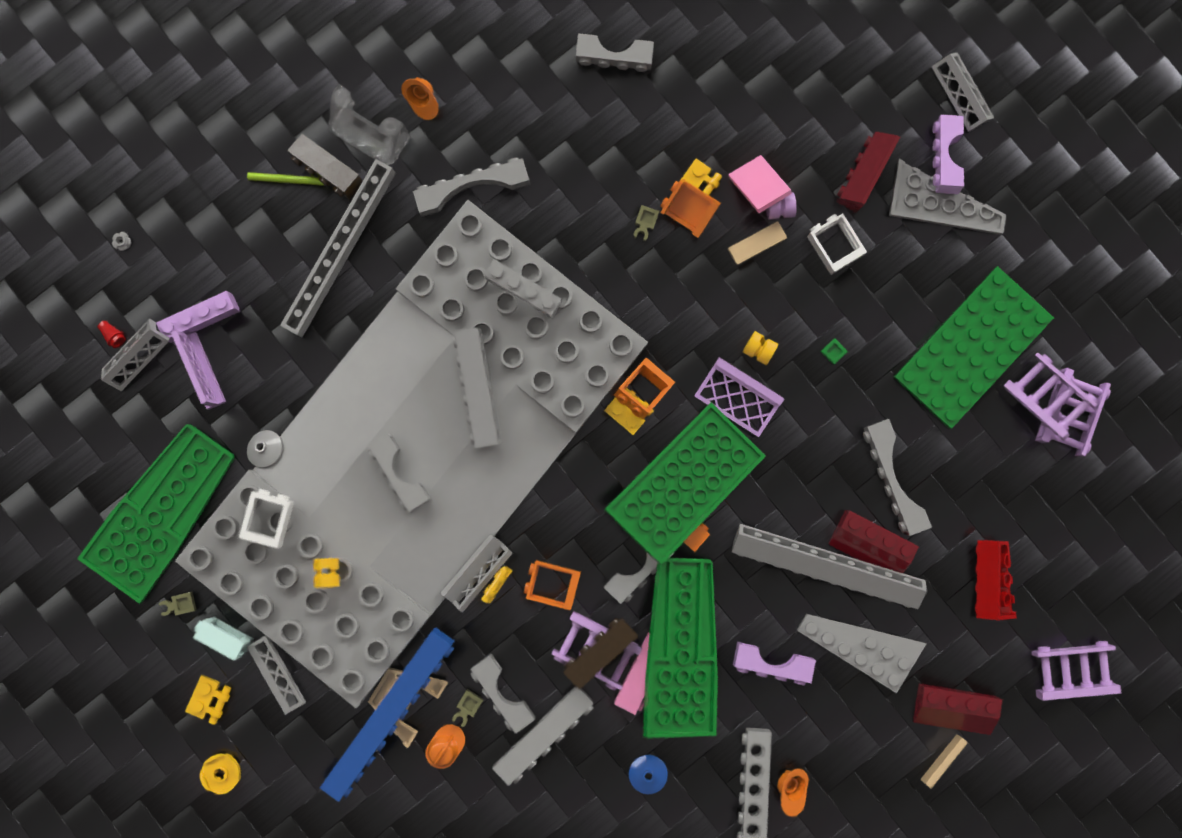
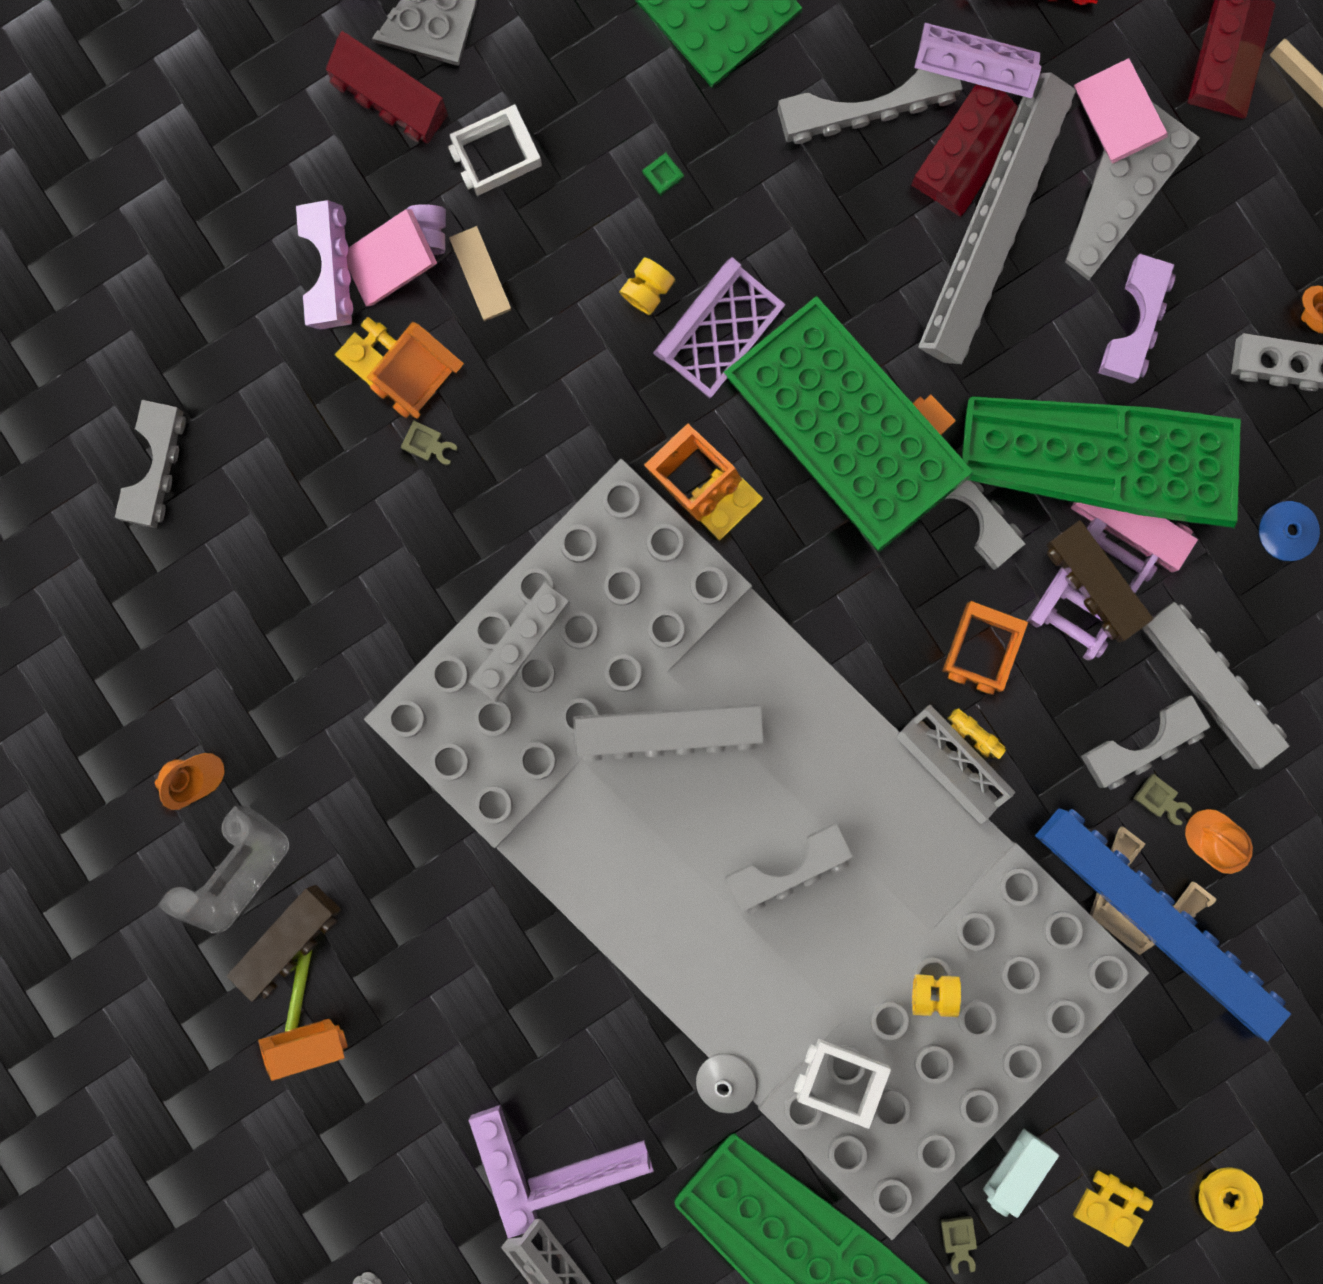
camera: 85 degrees left, 0 degrees up
light grey fence [247,635,306,715] -> none
light grey brick [280,159,396,337] -> none
light grey arch [413,158,530,217] -> none
none -> orange window [258,1019,347,1081]
none -> arch [296,200,353,330]
none -> lavender fence [914,23,1041,98]
none -> bright pink tile [1074,58,1168,164]

